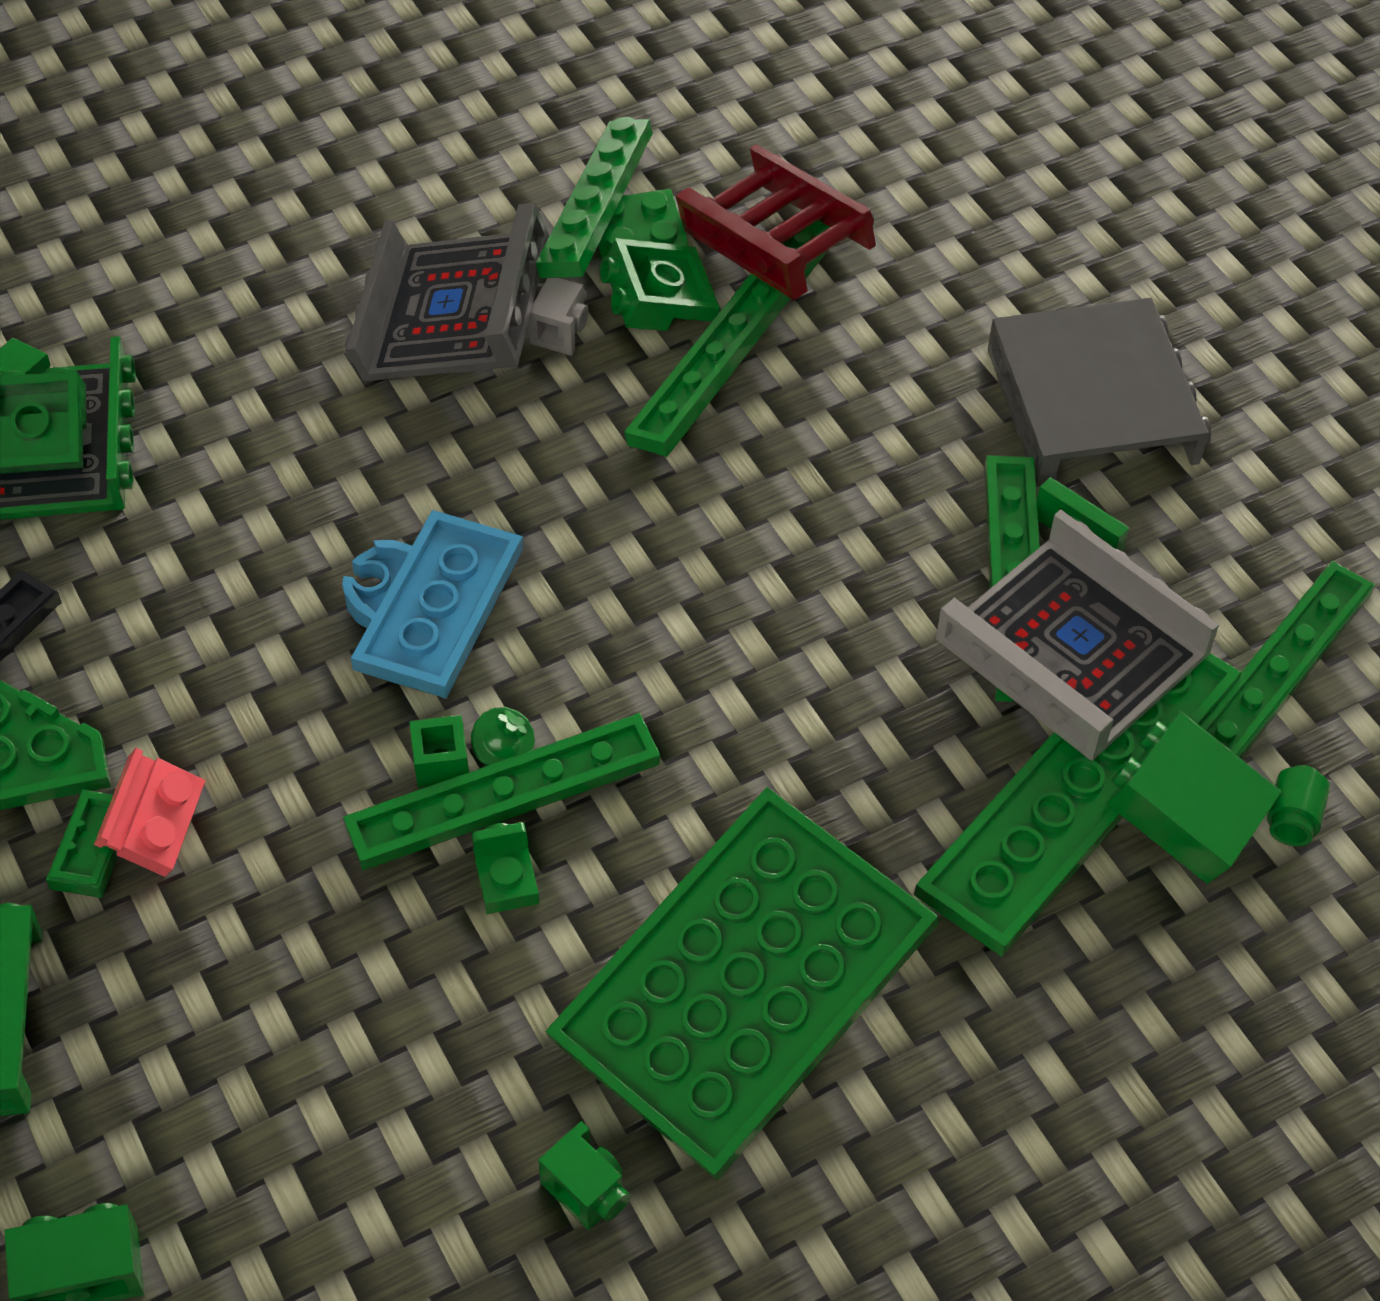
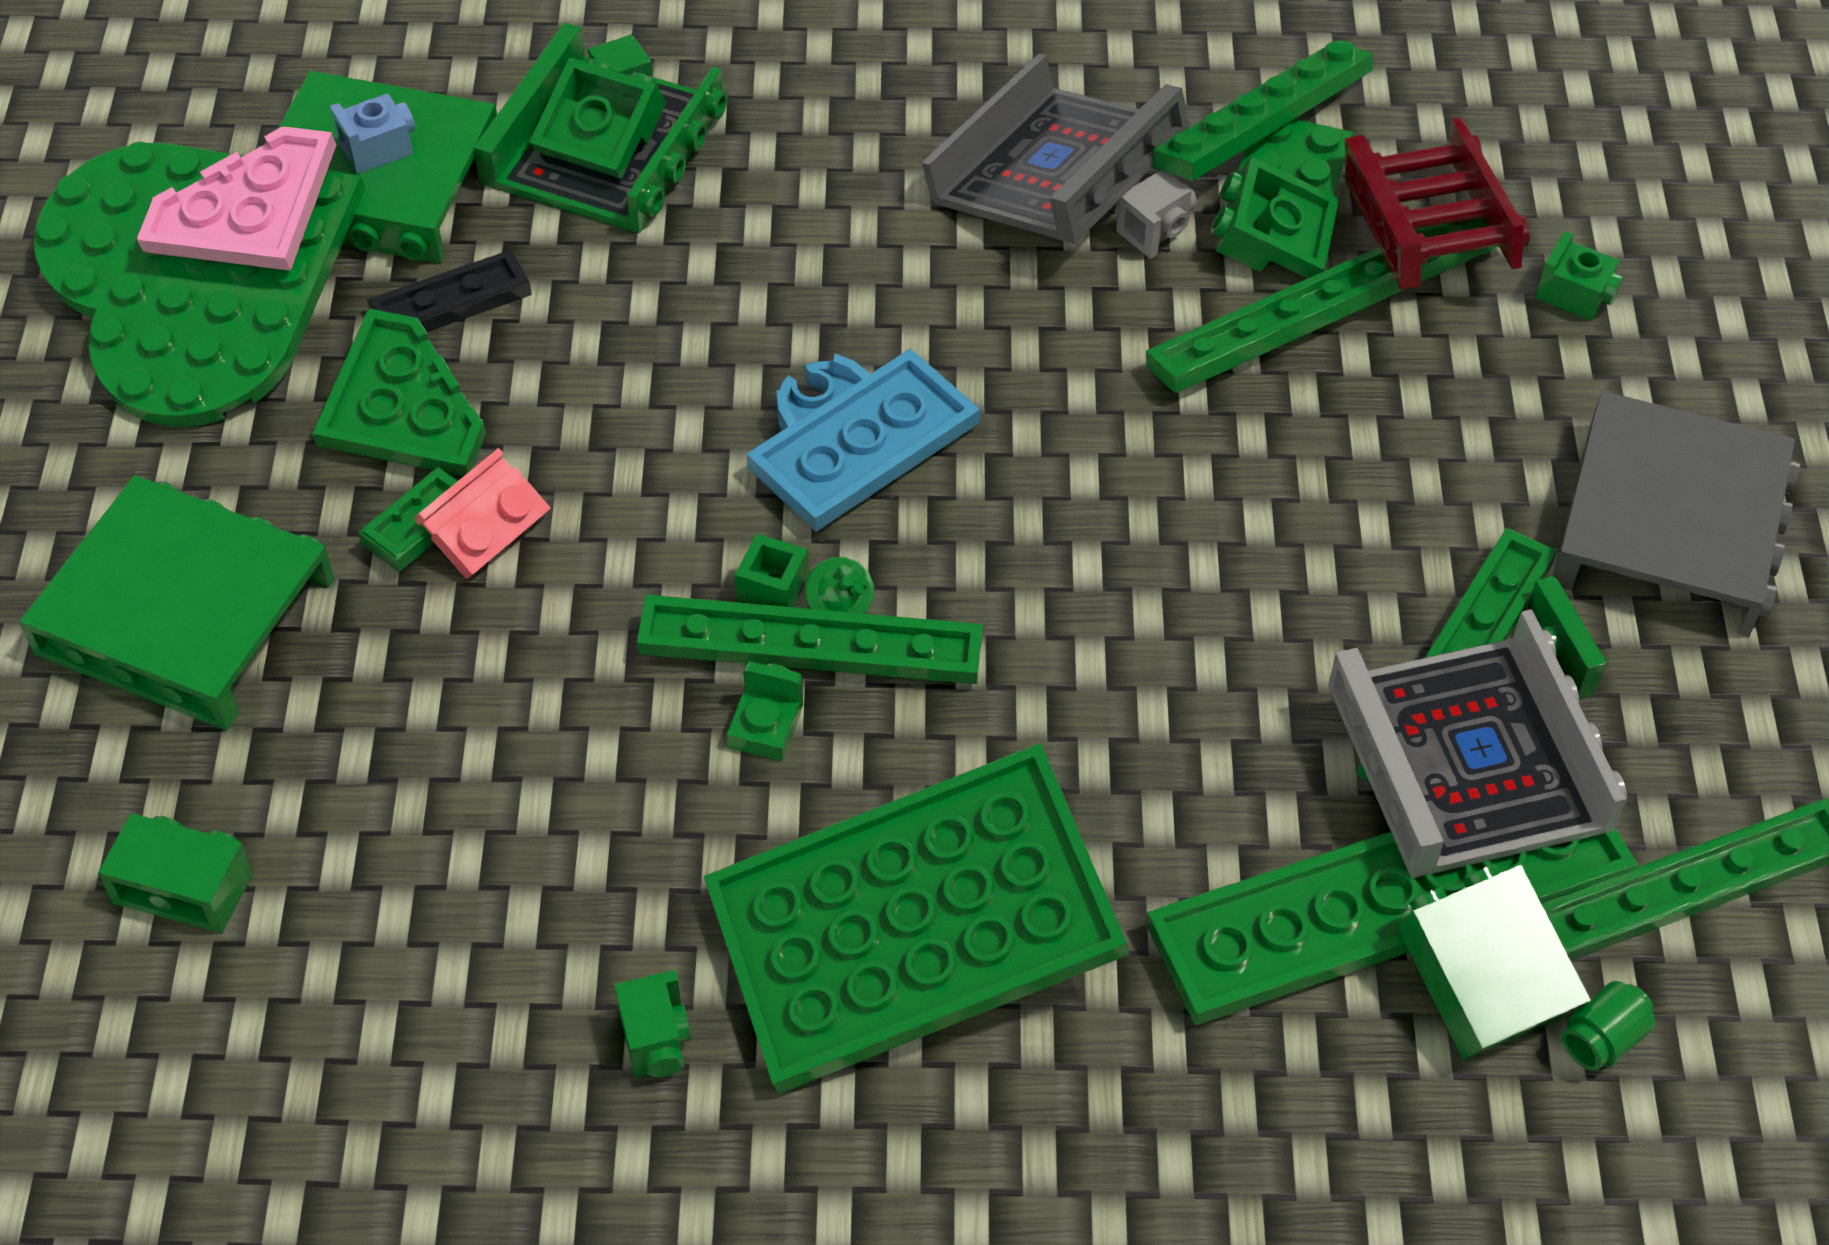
camera: 30 degrees right, 0 degrees up
none -> green brick [1536,231,1624,321]

